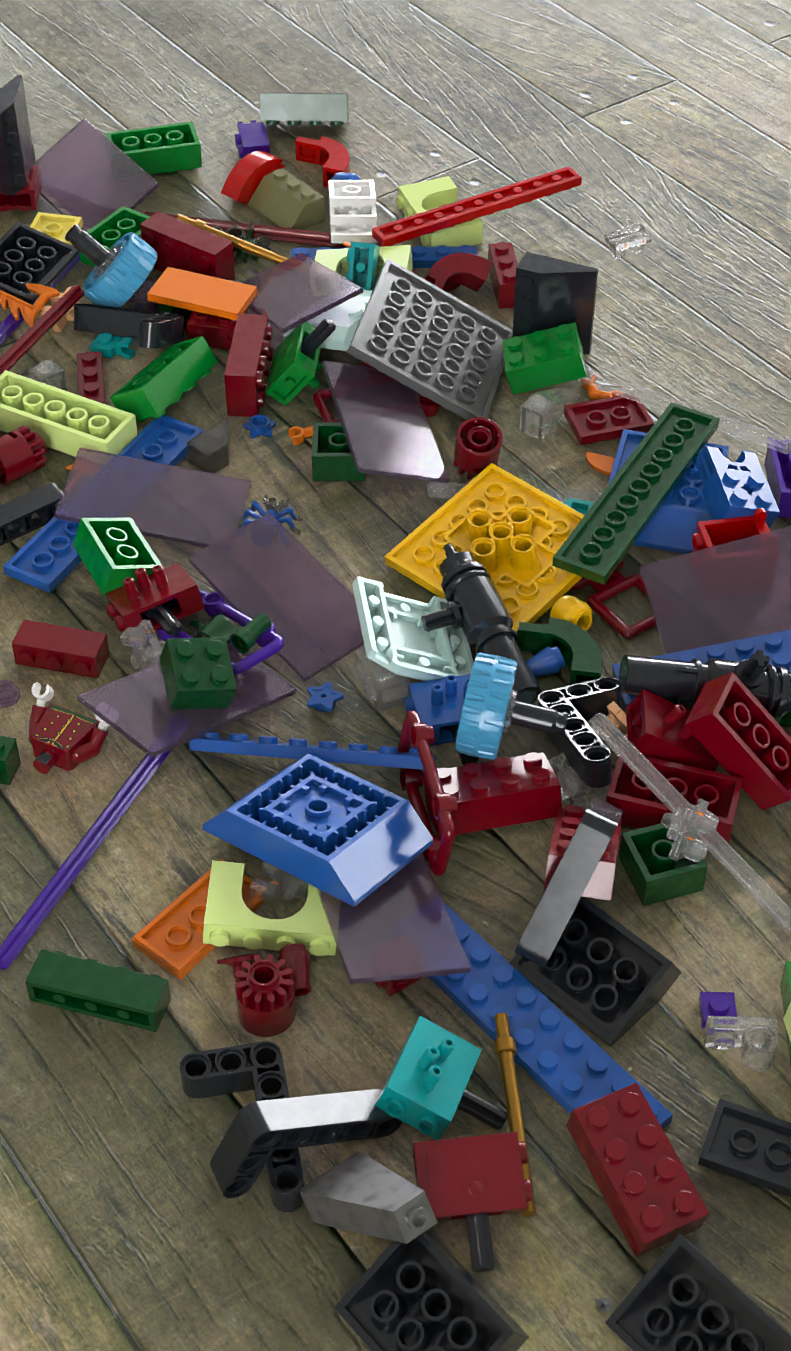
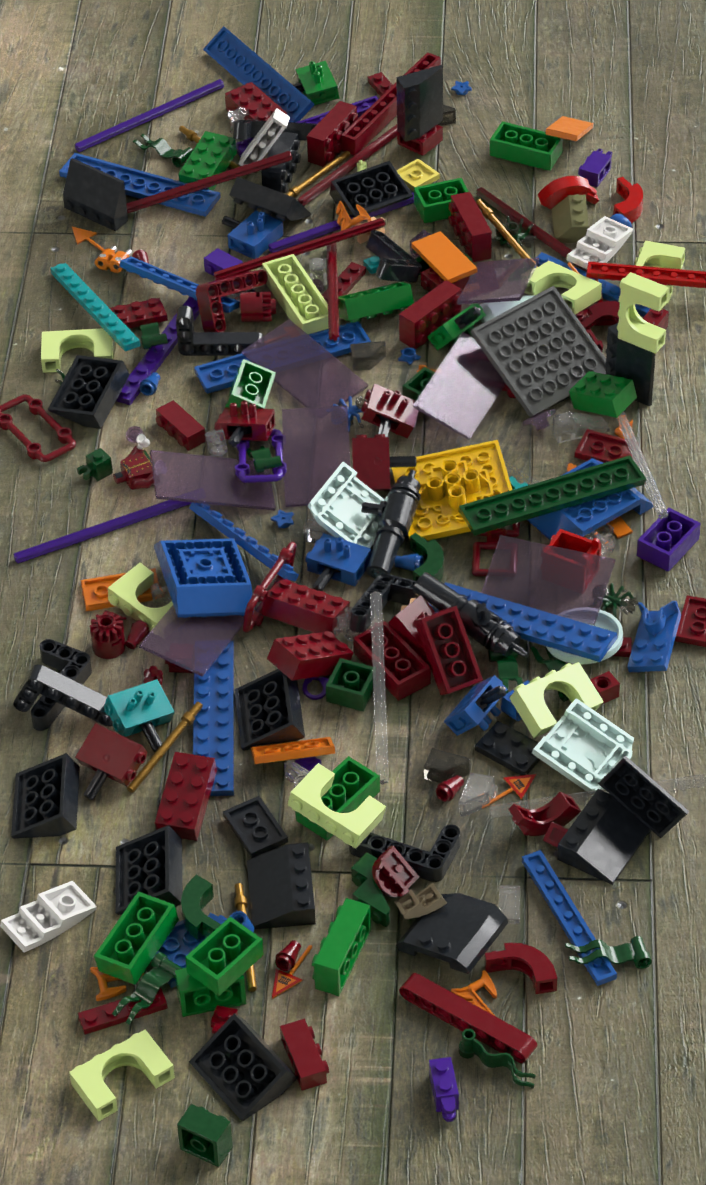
camera: 40 degrees right, 0 degrees up
dark green brick [25,949,171,1032] -> none
clear purple piece [32,118,160,230] -> none
dark azure wheel [65,224,157,307] -> none
dark green brick [159,637,237,710] -> none
brick [260,93,349,126] -> none
flat silver slope [300,1151,437,1244] -> none
teal brick [345,242,380,291] -> none
dark red gear [453,417,503,480] -> none
dark azure wheel [455,653,569,760] -> none
beam [514,796,623,968] -> none
yellow head [550,595,592,631] -> none
clear hips [661,798,719,862] -> none
blue brick [696,445,780,529] -> none
none -> dark red plant [143,665,163,685]
none -> orange tile [251,737,335,764]
none -> dark purple piece [302,677,329,700]
none -> dark red axle [327,243,339,341]
none -> dark red piece [352,434,417,491]
none -> dark red piece [361,383,421,439]
none -> clear purple piece [522,409,556,431]
none -> orange tile [545,116,594,141]
none -> yellowish green arch [617,272,669,354]

